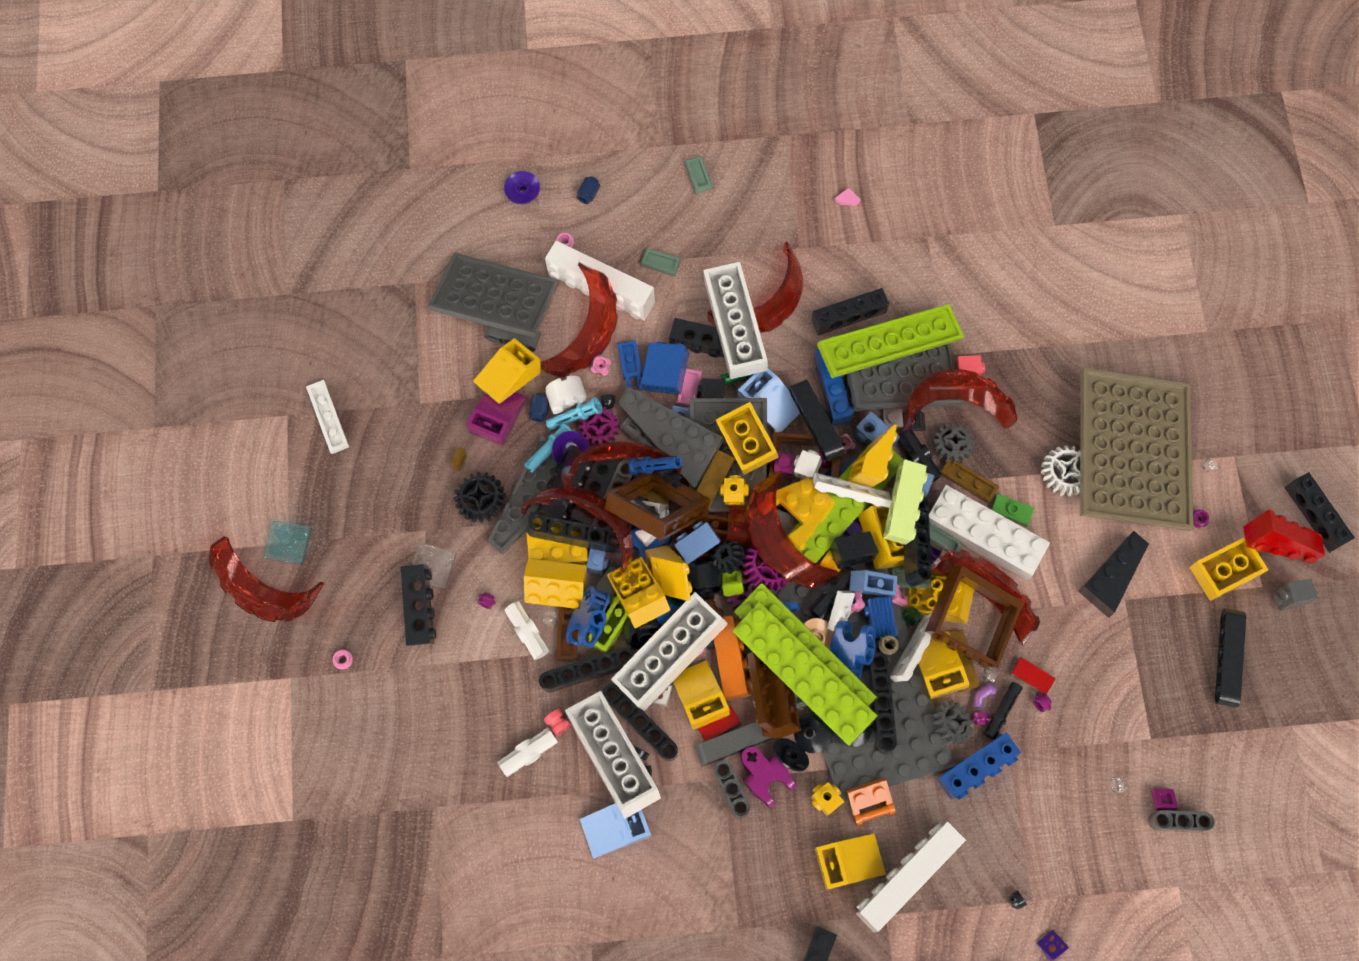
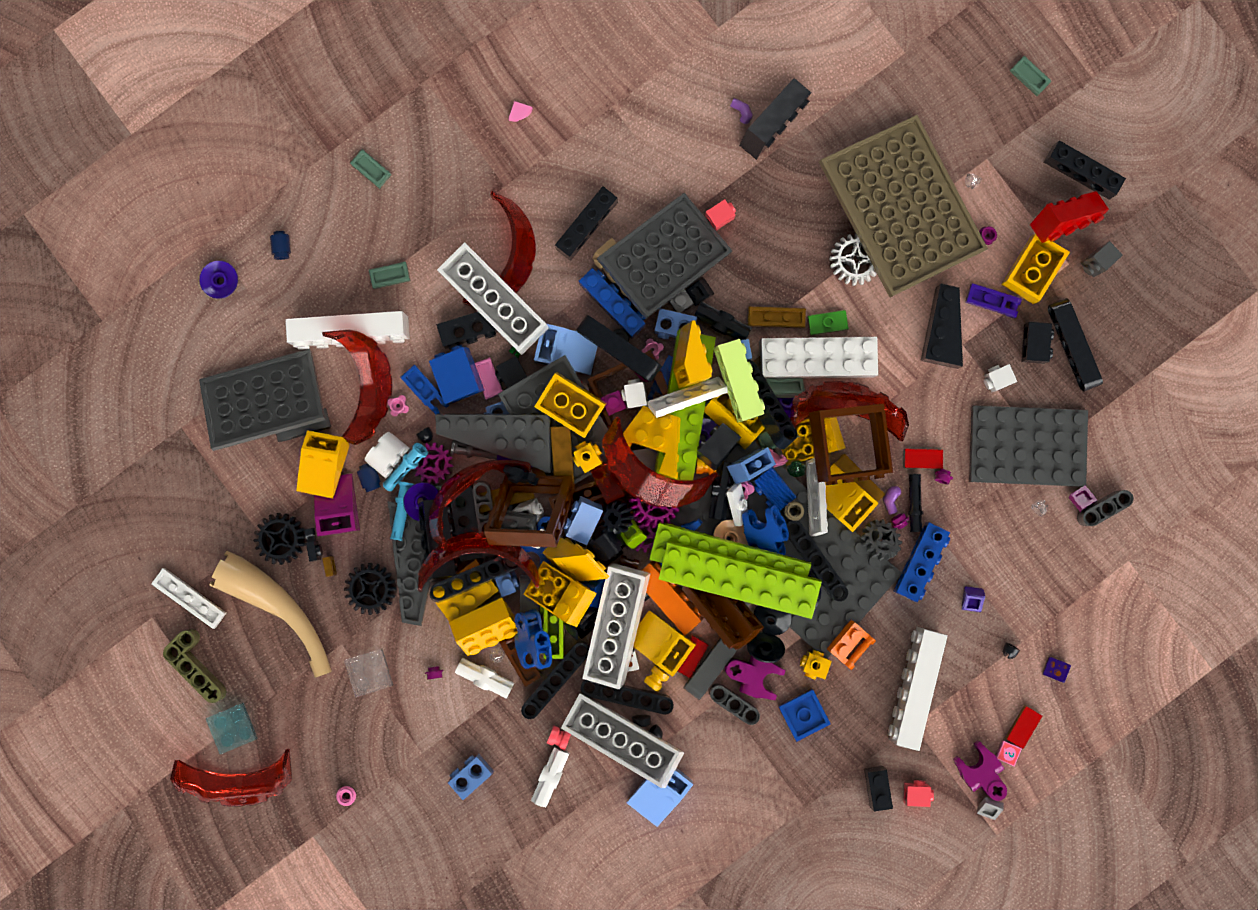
camera: 30 degrees left, 15 degrees up
black brick [401,564,436,646] -> none
bright pink plate [556,233,574,248] -> none
blue pin [629,456,682,475] -> none
yellow slope [815,834,886,890] -> none
lime plate [817,304,964,378] -> none
clear red windscreen [903,369,1018,432] -> none
dark grey gear [933,423,976,464] -> none
clear hinge [982,667,999,685] -> none
none -> olive beam [163,629,227,703]
none -> tan brick [209,551,331,677]
none -> black gear [253,513,306,565]
none -> black plate [304,528,323,562]
none -> medium blue brick [448,754,494,800]
none -> yellow wheel [643,665,670,692]
none -> medium lavender arm [730,98,753,124]
none -> black wedge [739,78,812,160]
none -> blue tile [778,689,831,742]
none -> dark purple slope [962,586,986,612]
none -> dark purple plate [965,283,1022,318]
none -> dark grey plate [969,406,1088,487]
none -> white brick [984,364,1017,393]
none -> sand green tile [1010,56,1051,96]
none -> black brick [1021,322,1054,364]

